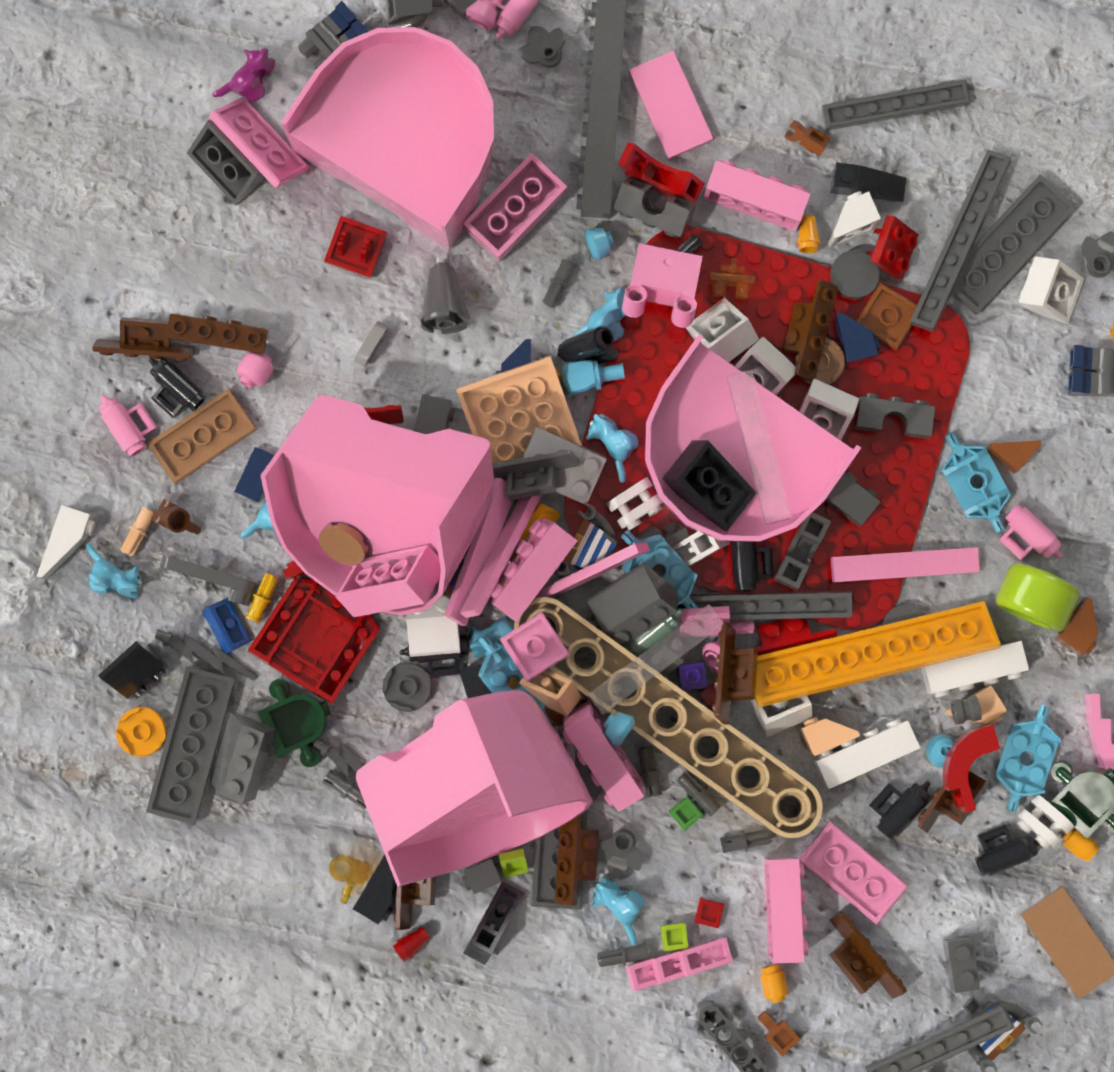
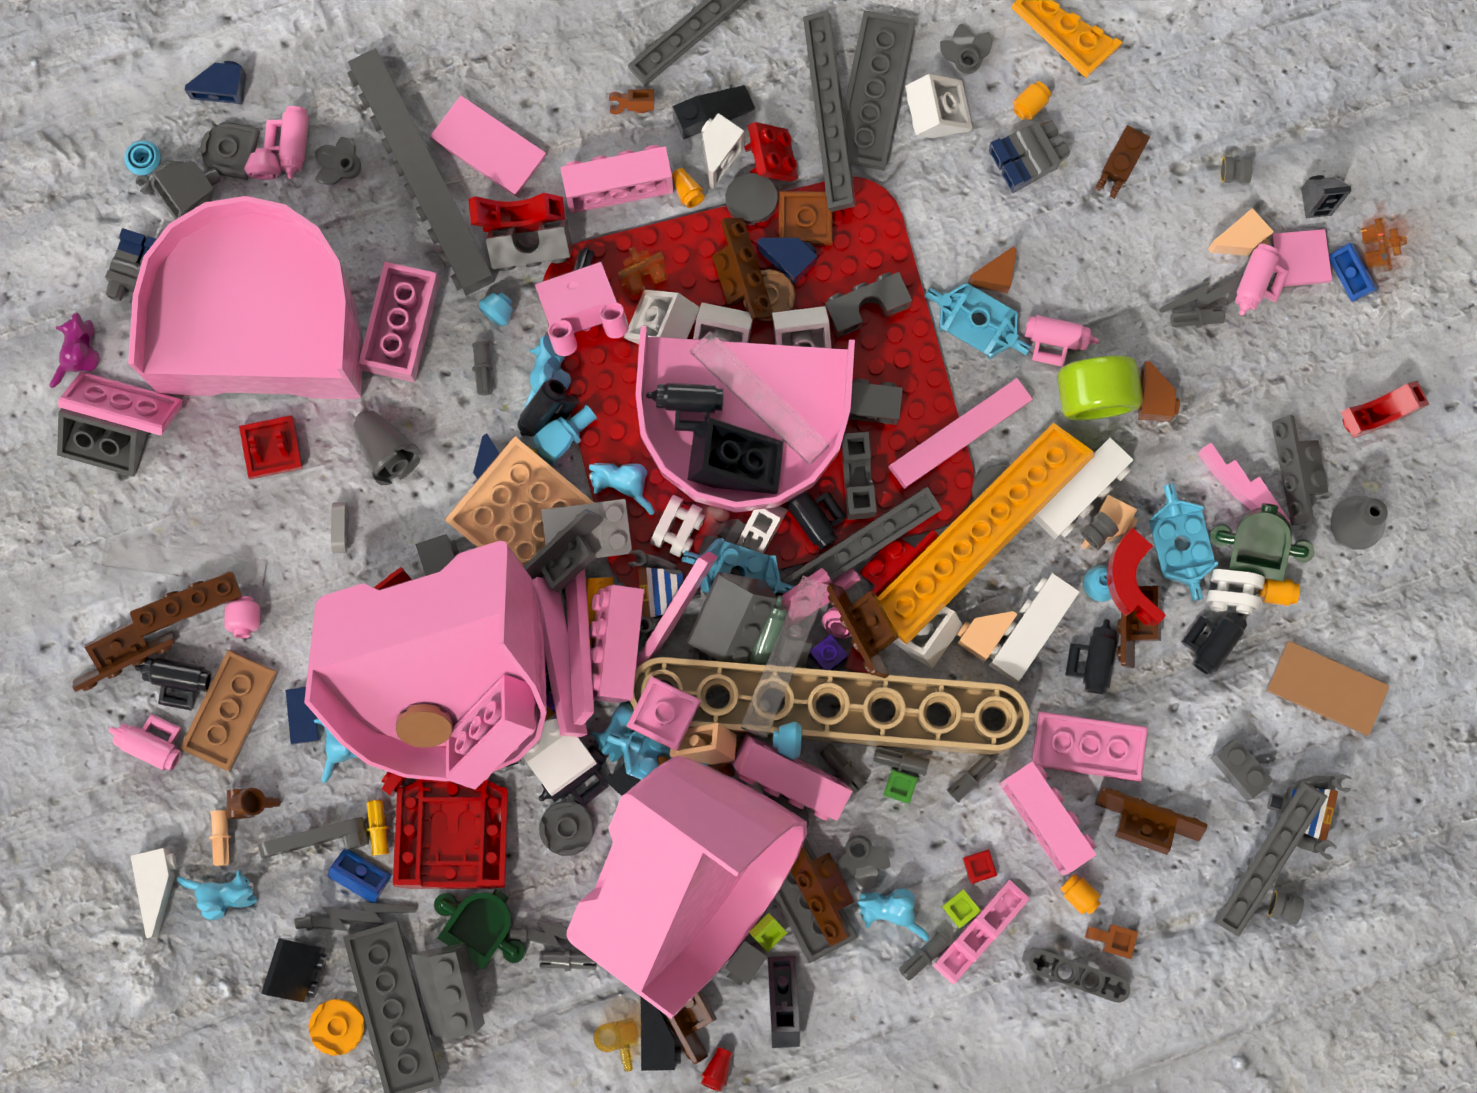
camera: 30 degrees left, 5 degrees down
none -> black piece [646,382,723,432]

